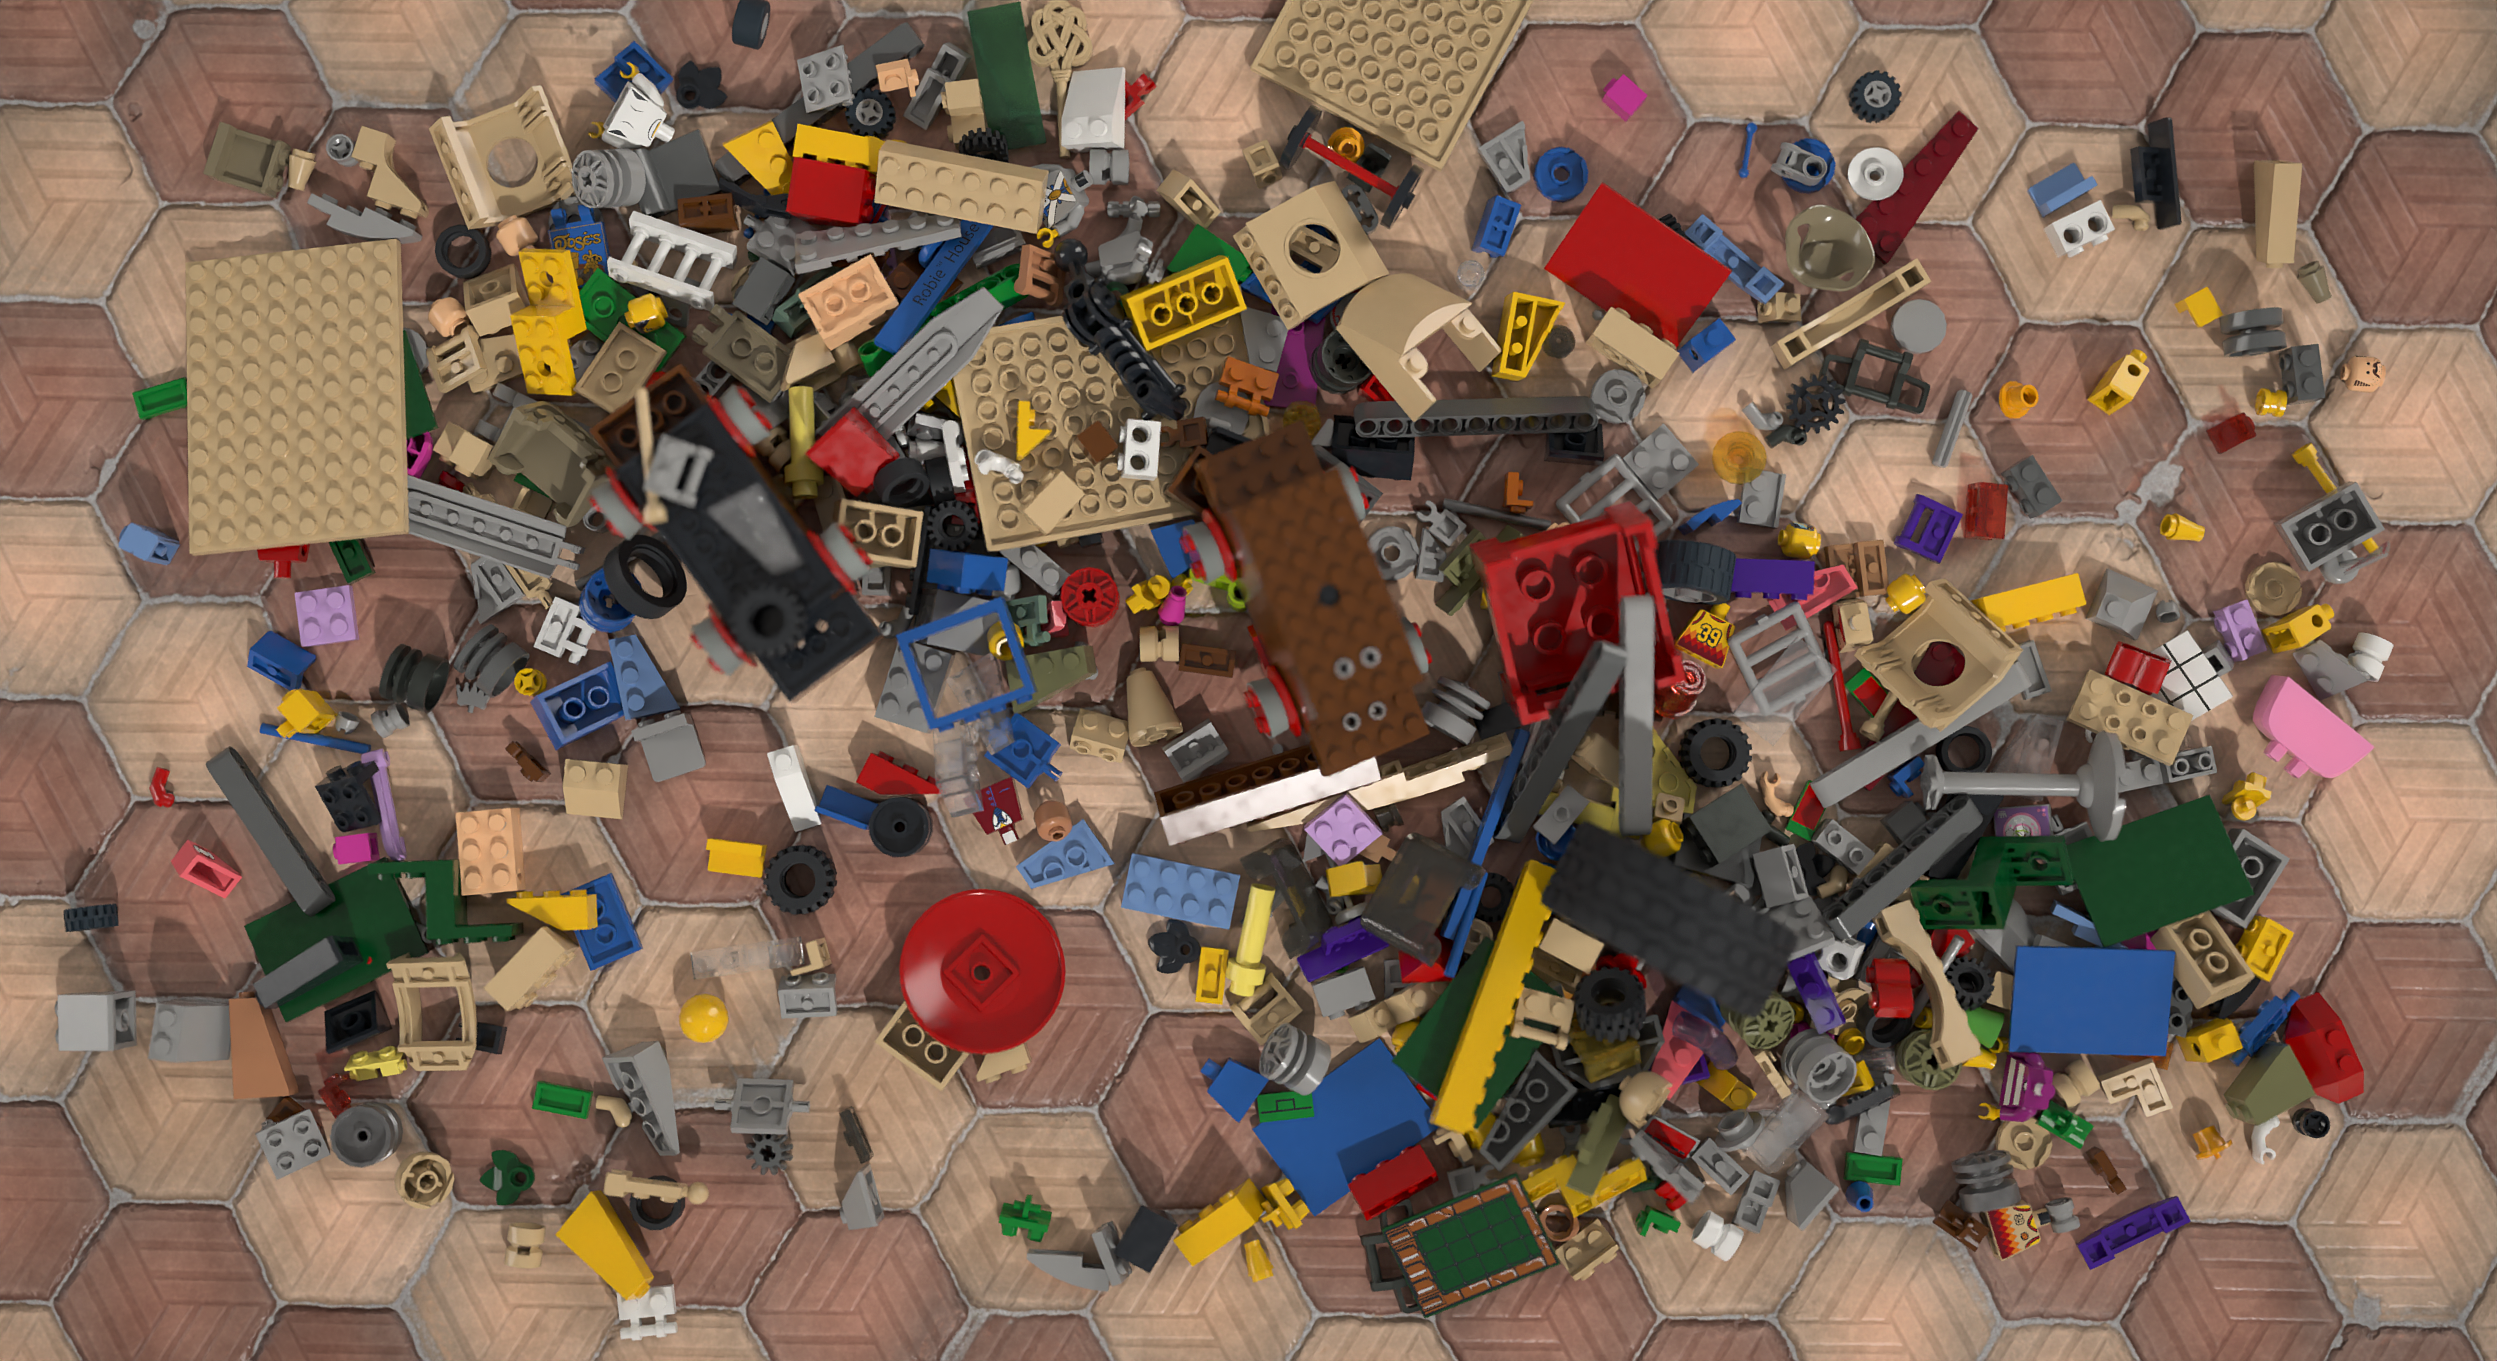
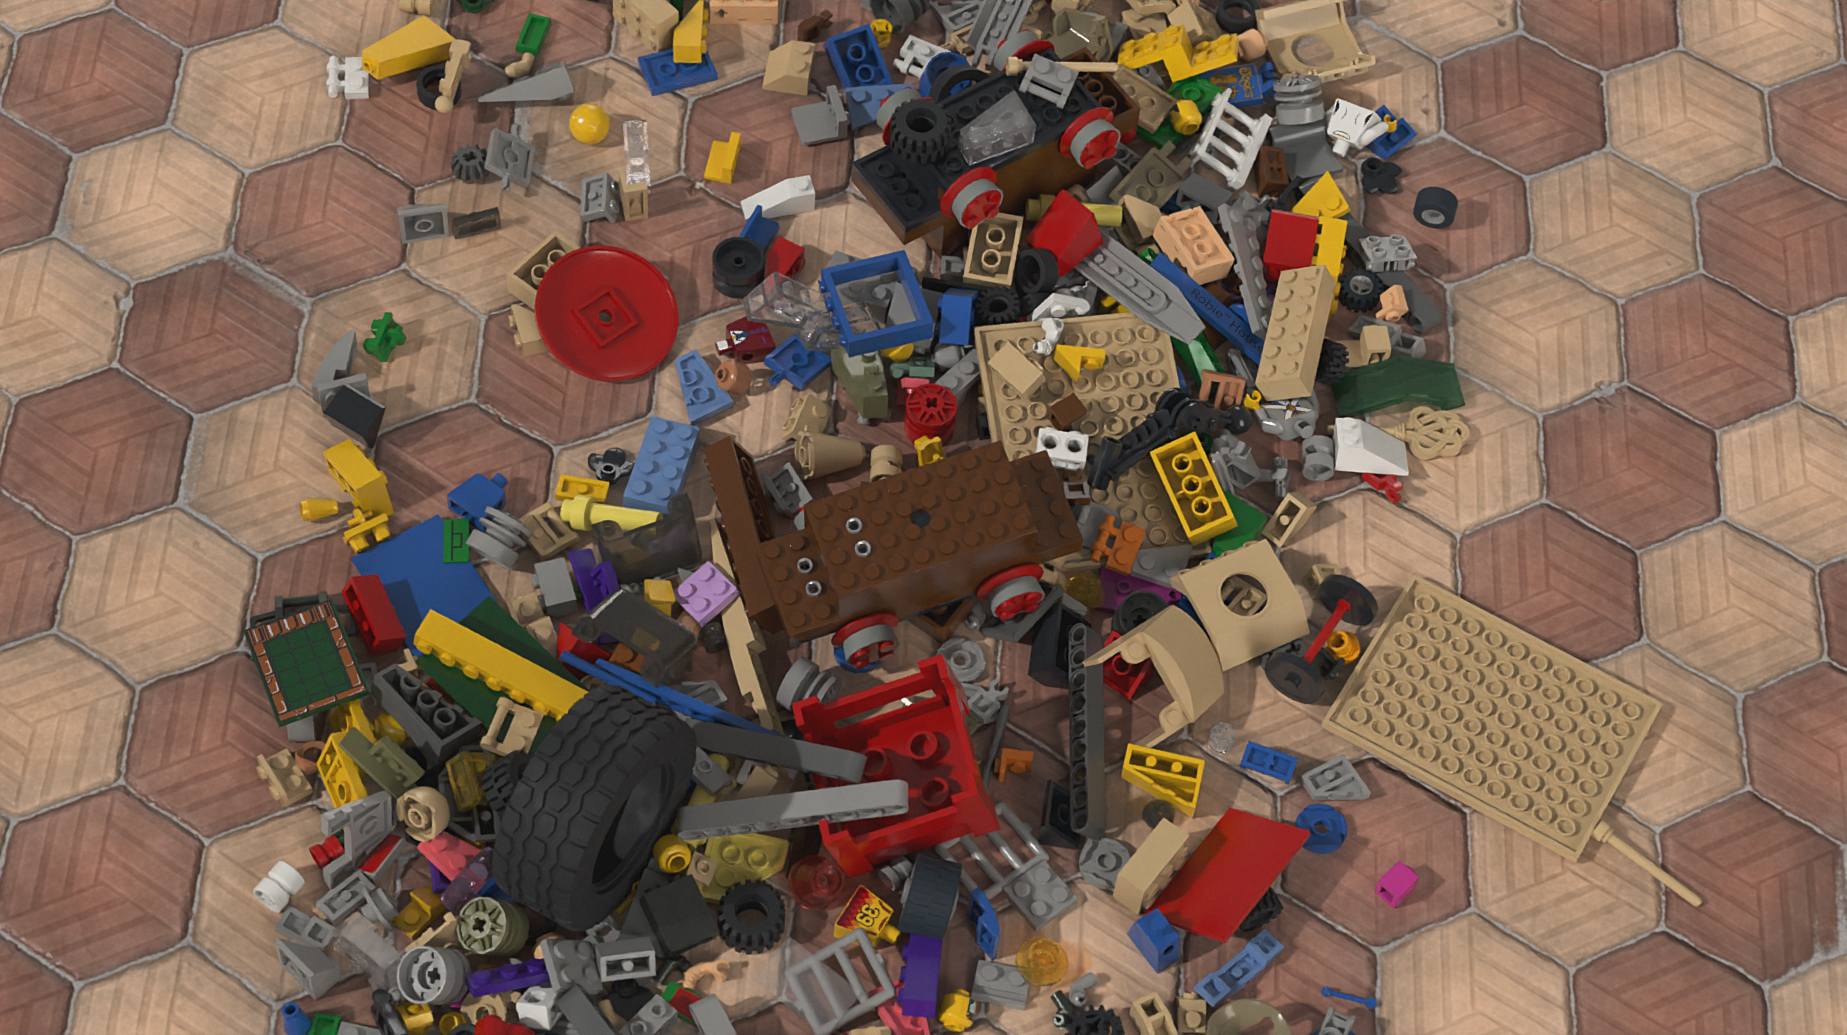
camera: 95 degrees right, 30 degrees down
black tyre [763,845,837,915] -> none
green bracket [1635,1205,1681,1237] -> none

